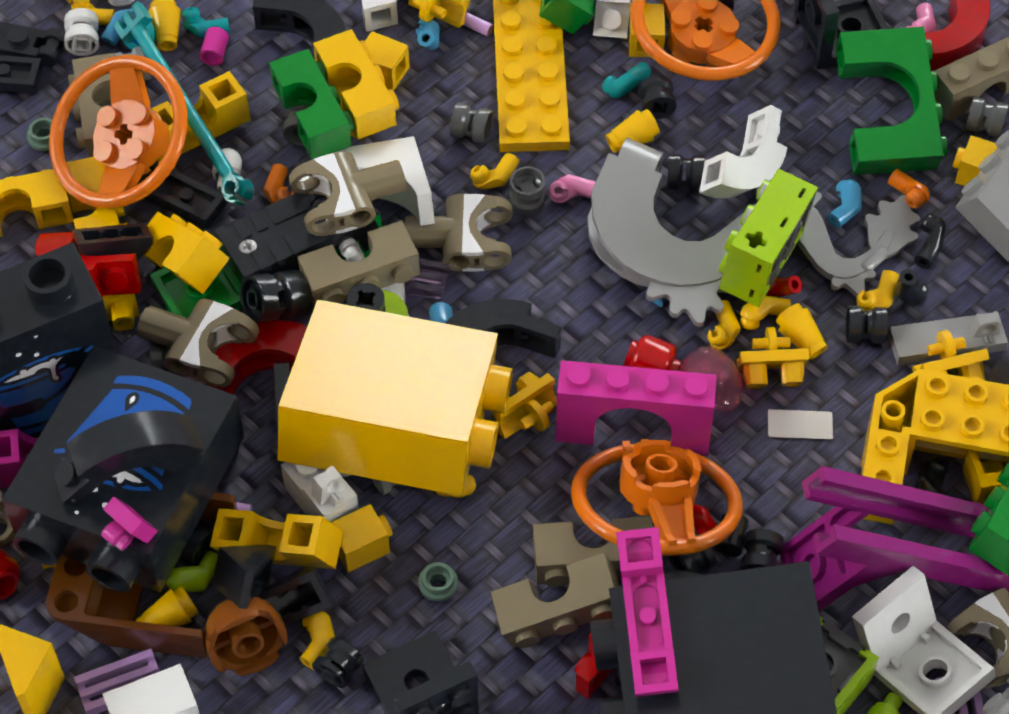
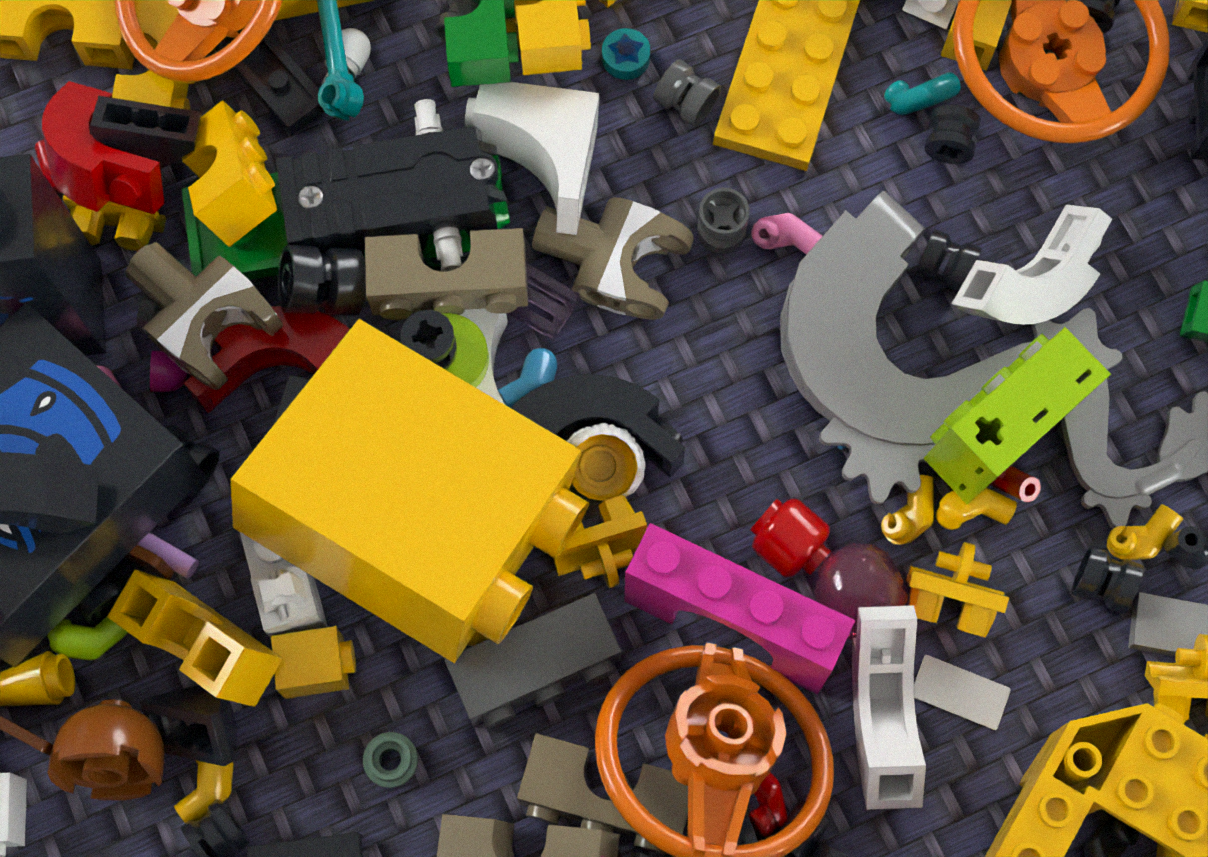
camera: 20 degrees right, 15 degrees up
black slope [212,545,277,609] -> none
orange arm [263,163,295,204] -> none
dark tan connector [289,151,407,236] -> none
yellow arm [470,153,520,190] -> none
yellow cone [605,109,660,153] -> none
yellow cone [776,303,828,360] -> none
dark azure arm [827,179,862,229] -> none
none -> dark grey brick [444,593,622,729]
none -> yellow hair [566,423,646,501]
none -> teal tile [602,28,650,80]
none -> white arch [852,605,926,810]

